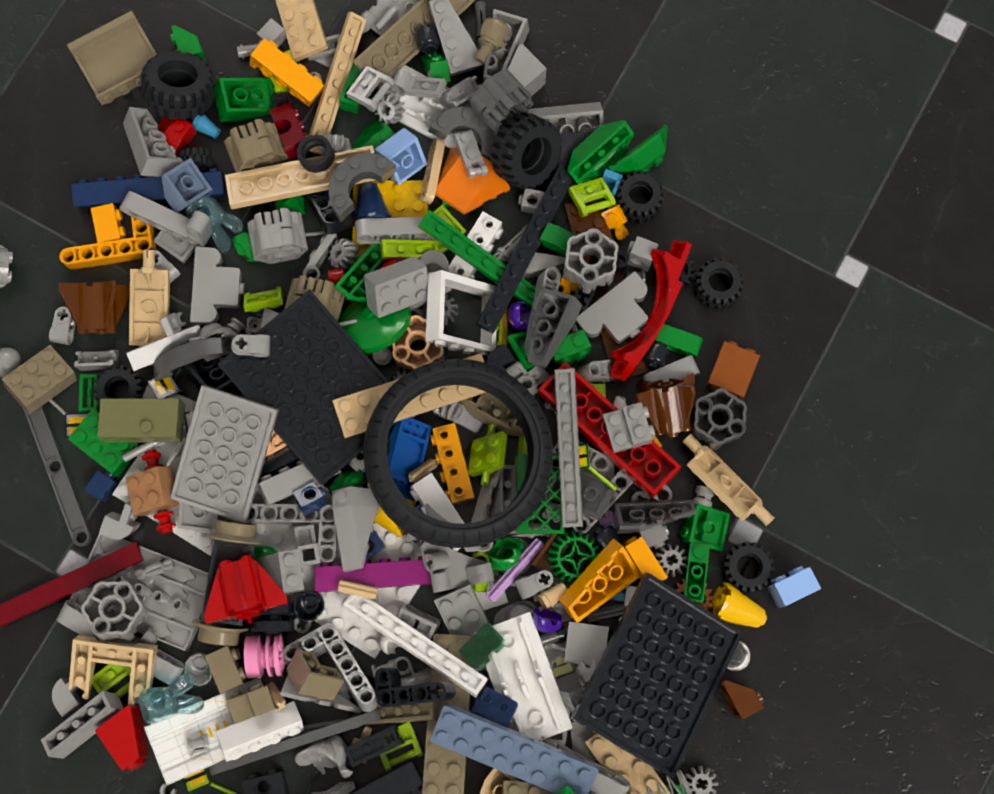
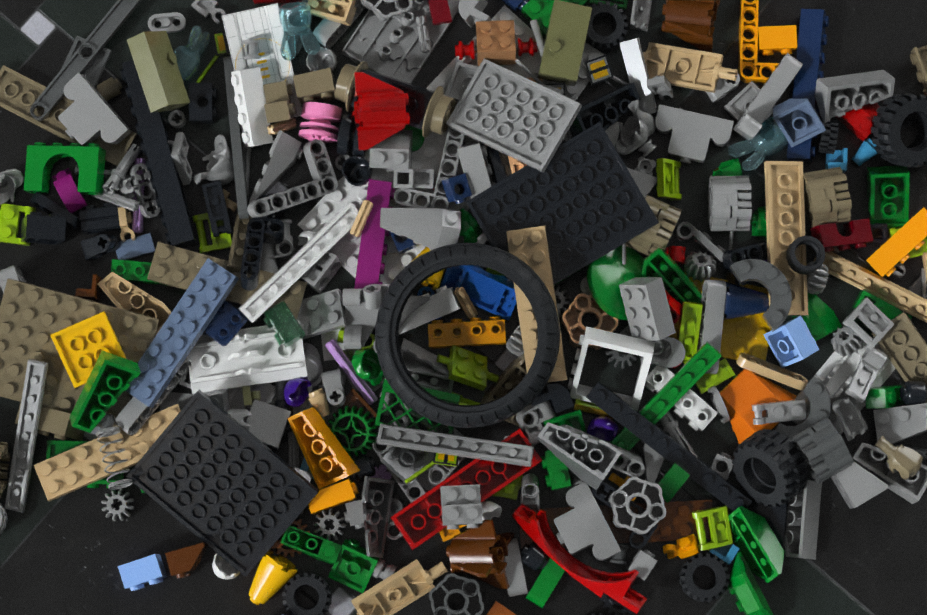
camera: 105 degrees right, 5 degrees up
light grey hinge [140,628,158,645] -> none
dark grey slope [154,338,224,382] -> none
light grey piece [231,334,270,357] -> none
dark tan brick [287,649,344,700] -> none
none -> light blue brick [118,554,167,591]
none -> light grey tile [708,385,730,423]
none -> dark azure panel [825,148,848,173]

